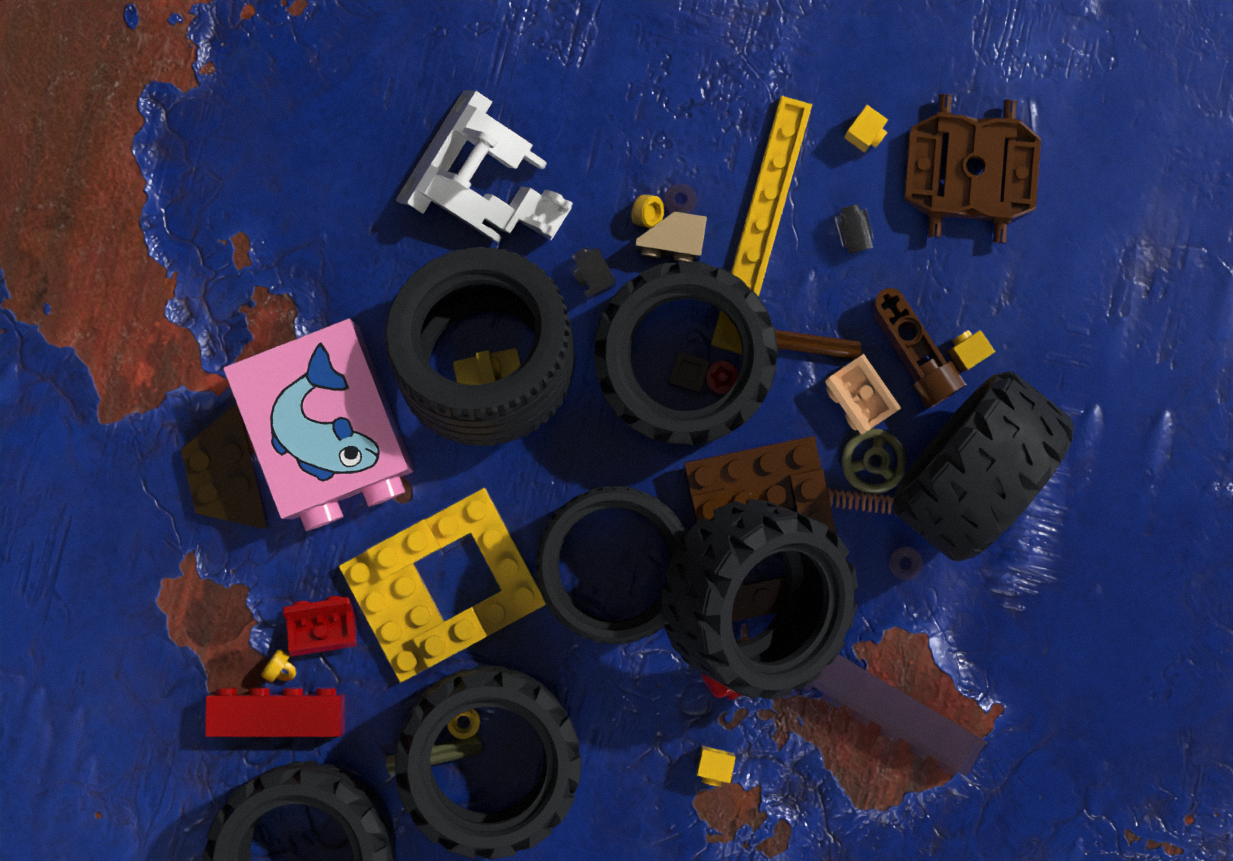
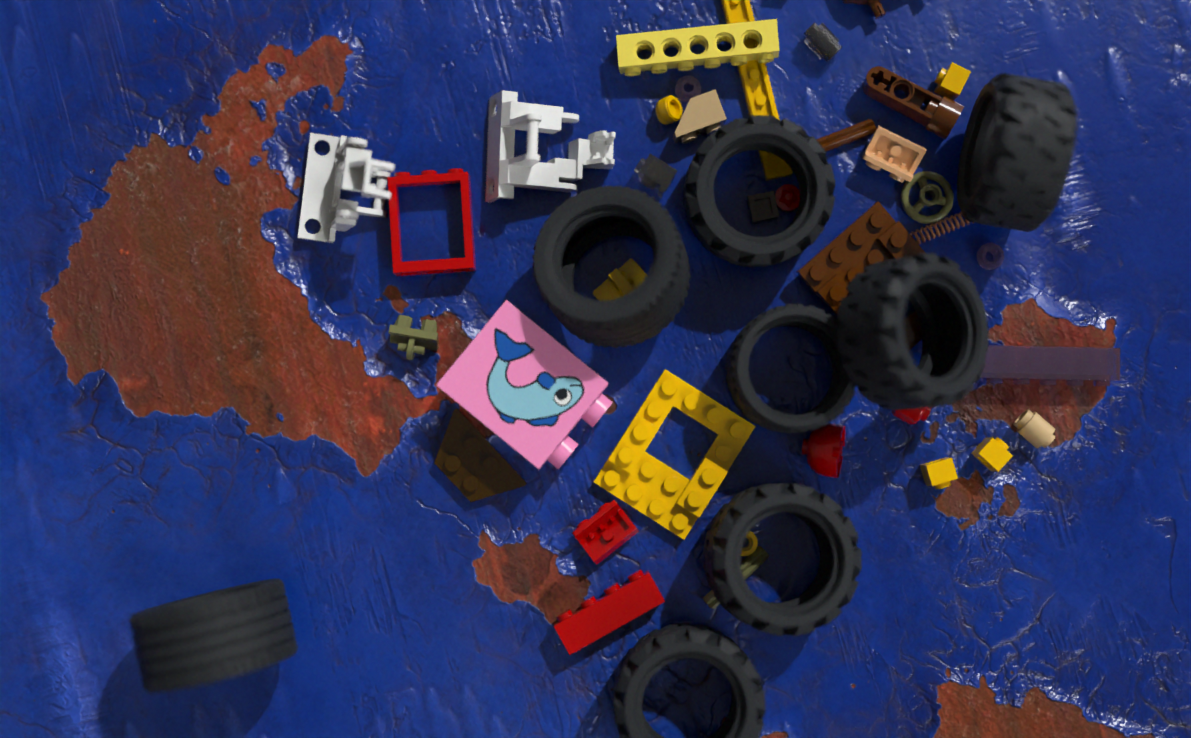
camera: 30 degrees left, 0 degrees up
yellow tile [261,649,297,683] -> none
none -> white container [298,133,395,243]
none -> red window [387,168,476,276]
none -> olive hips [388,315,439,361]
none -> light yellow brick [616,19,780,76]
none -> red cylinder [802,423,846,478]
none -> yellow plate [971,437,1013,472]
none -> tan brick [1013,409,1055,448]

